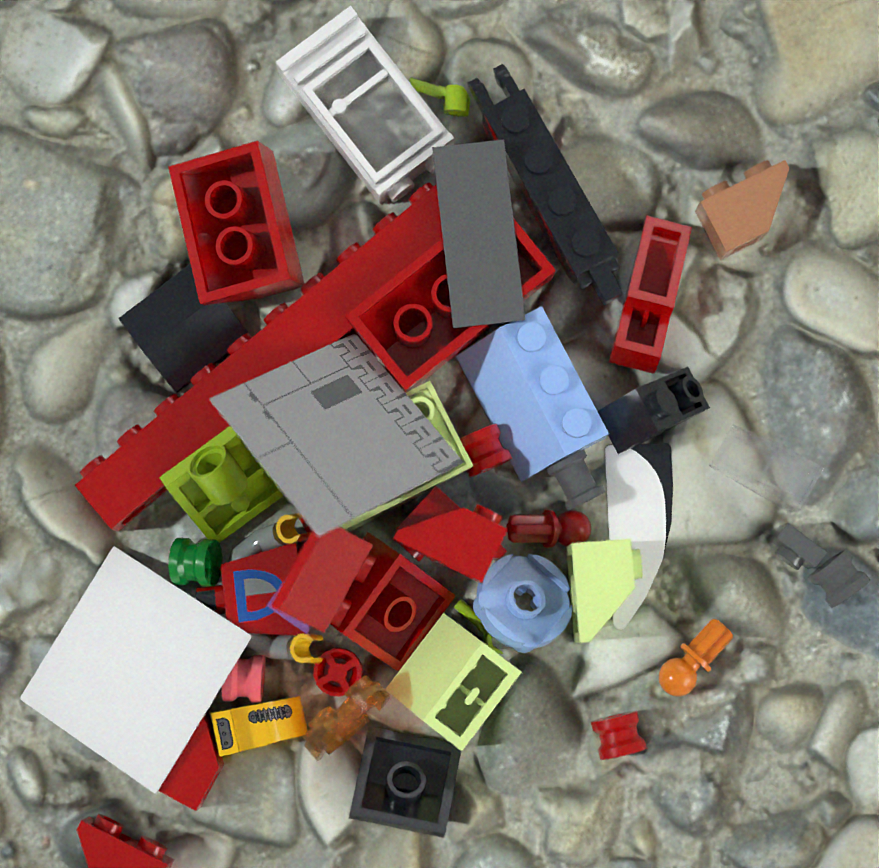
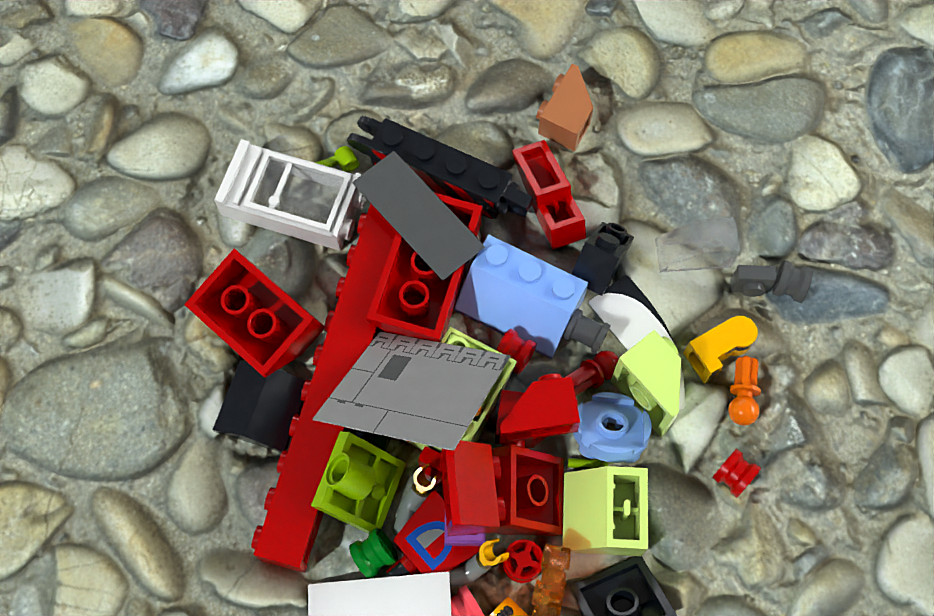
camera: 35 degrees left, 15 degrees down
none -> yellow leg [683,316,758,383]

